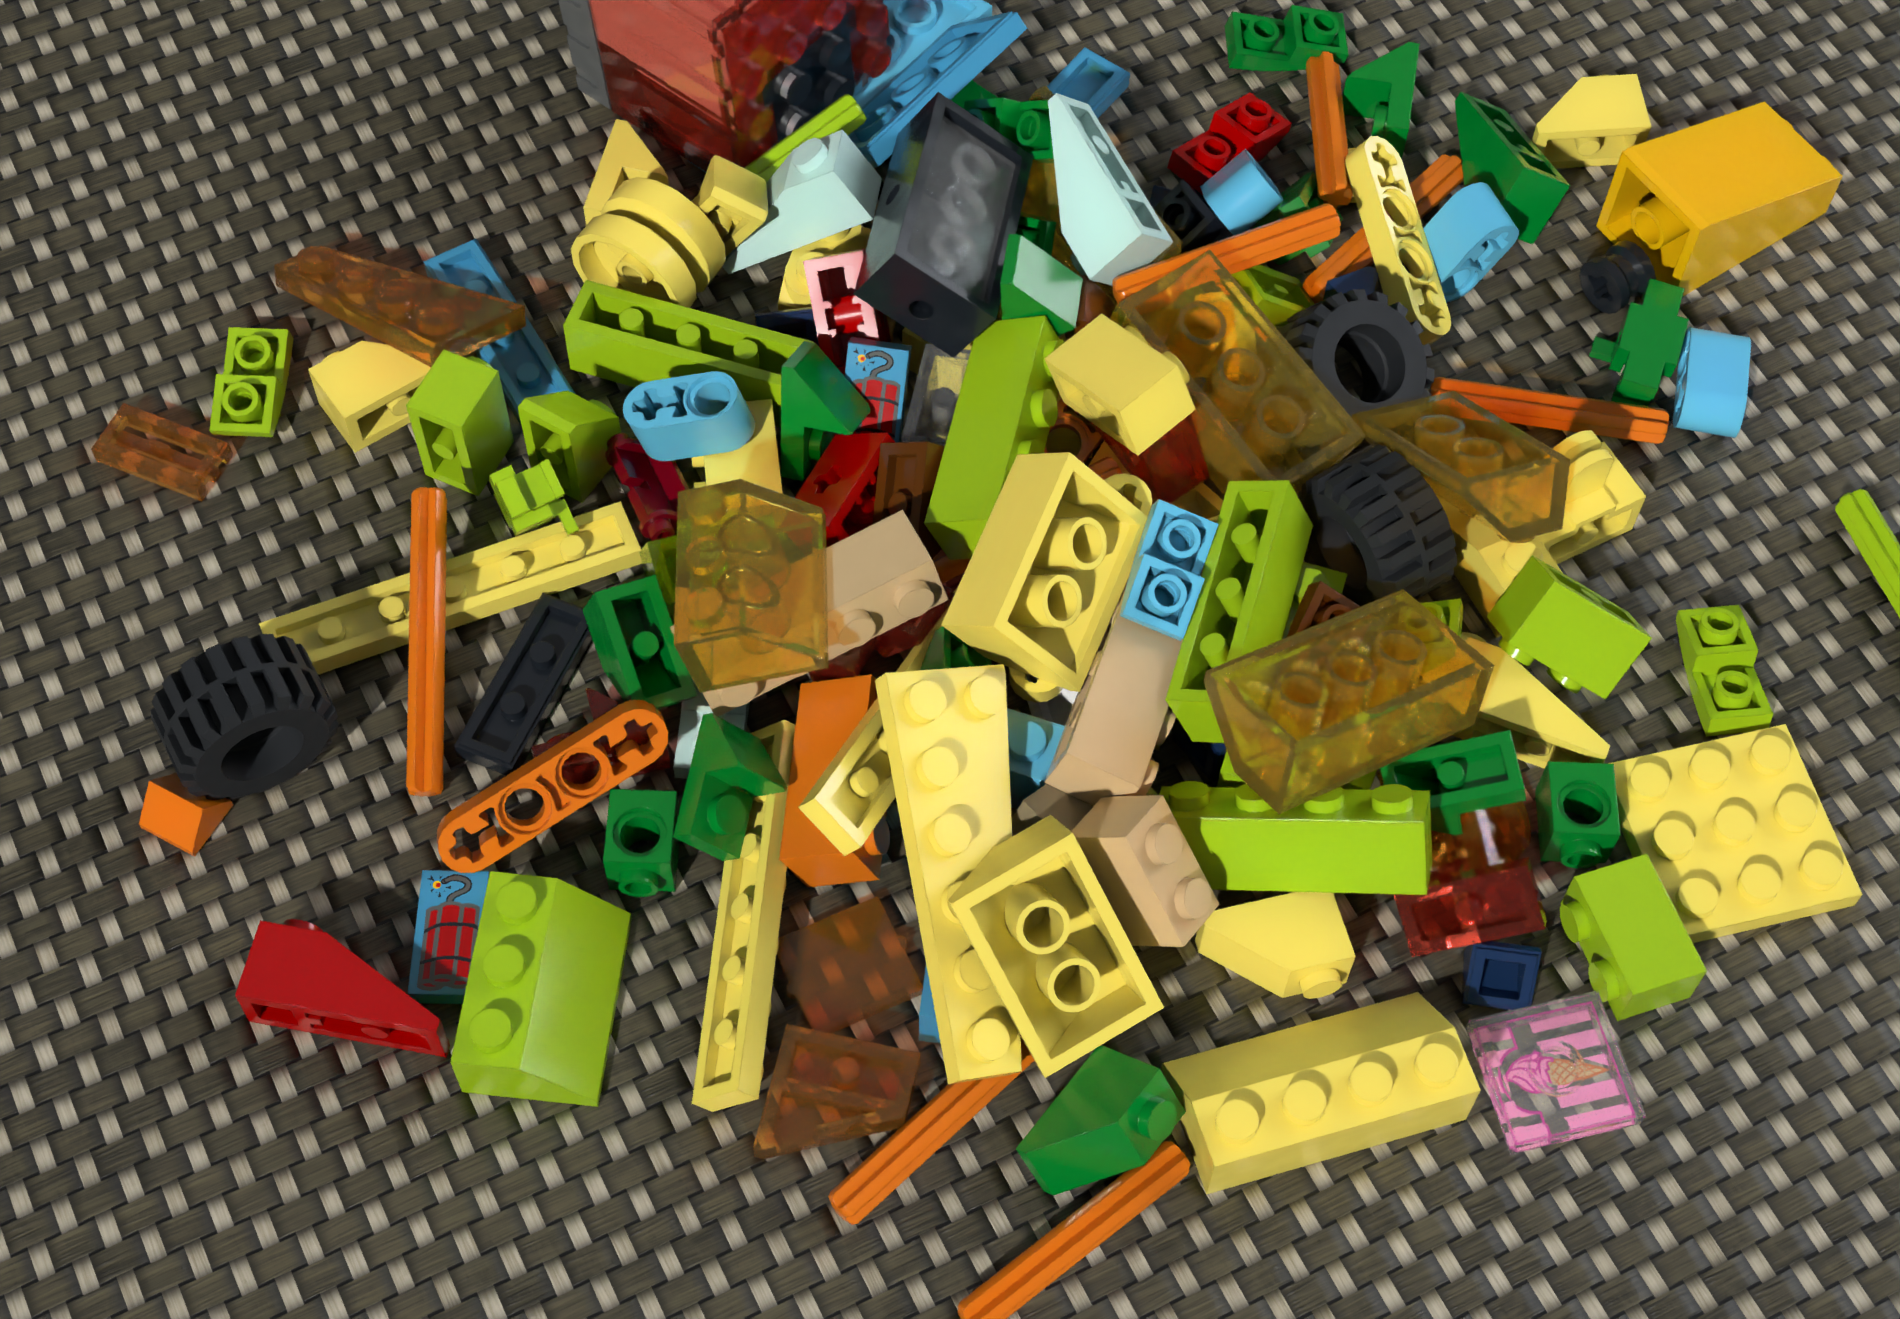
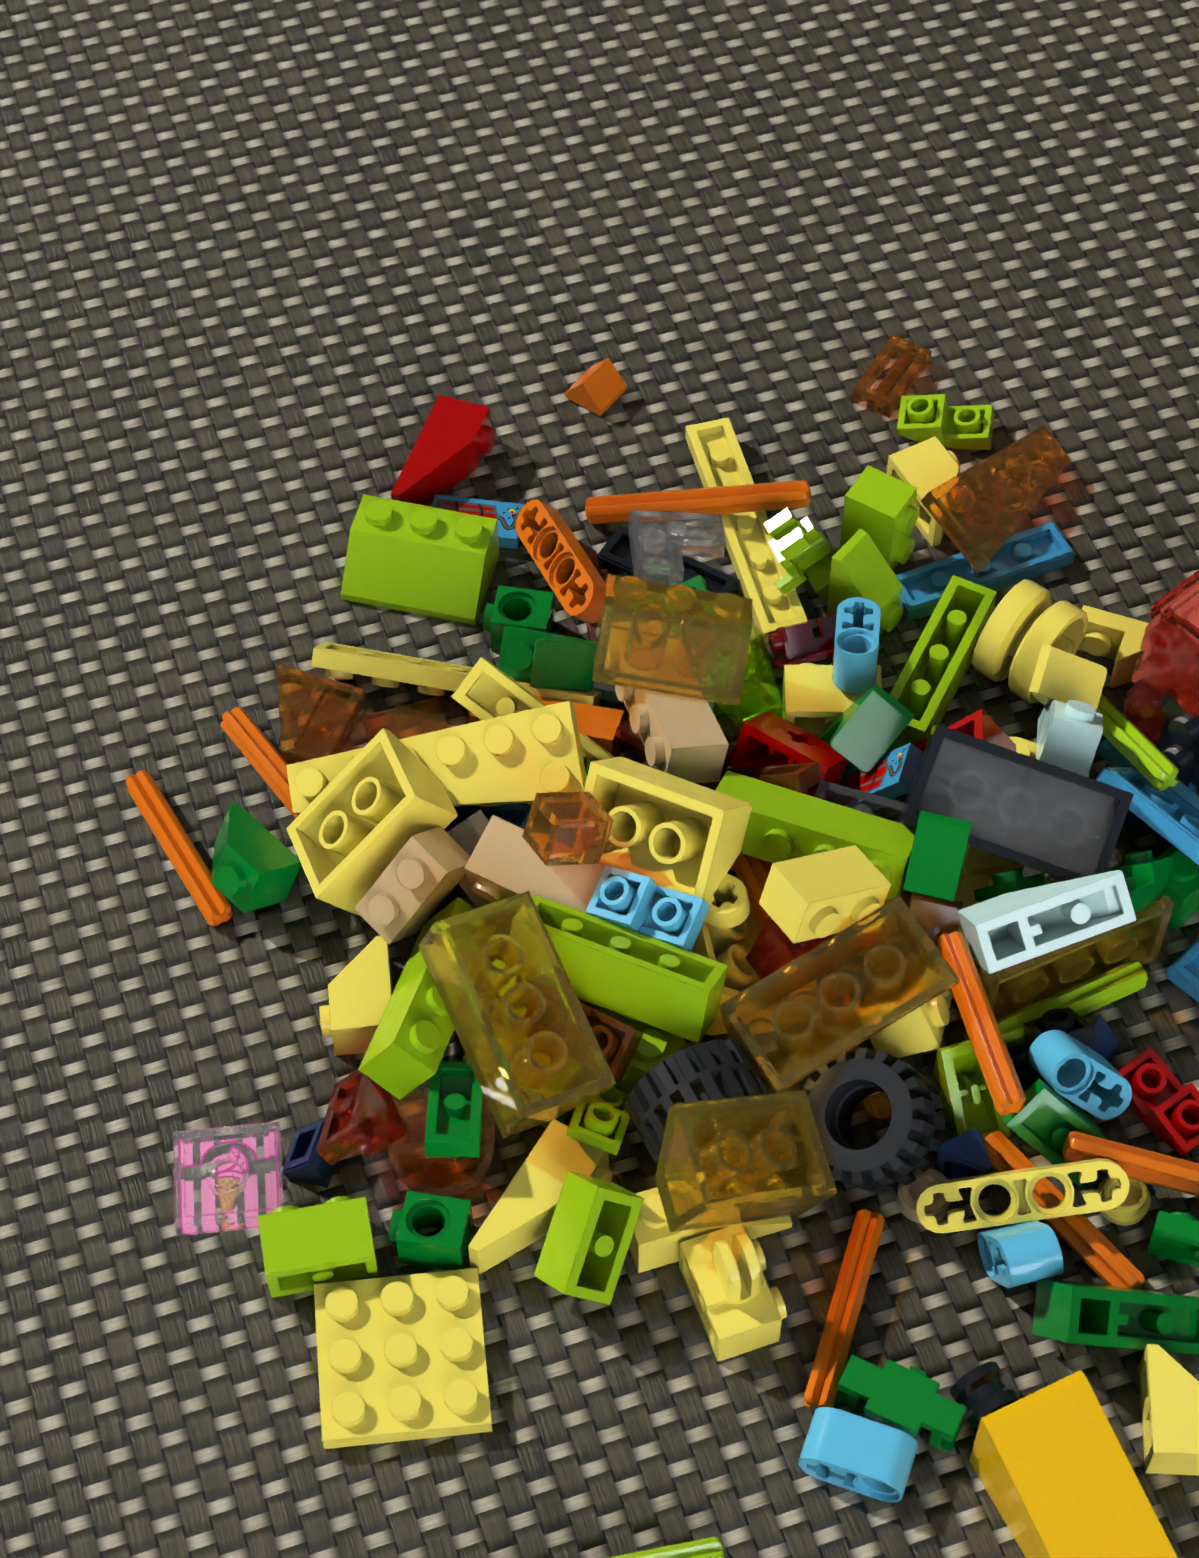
camera: 100 degrees right, 5 degrees down
black tyre [150,634,339,800] -> none
light yellow slope [1161,992,1481,1195] -> none
lime slope [1676,605,1773,736] -> none
none -> clear orange brick [522,791,614,866]
none -> clear plate [628,510,726,586]

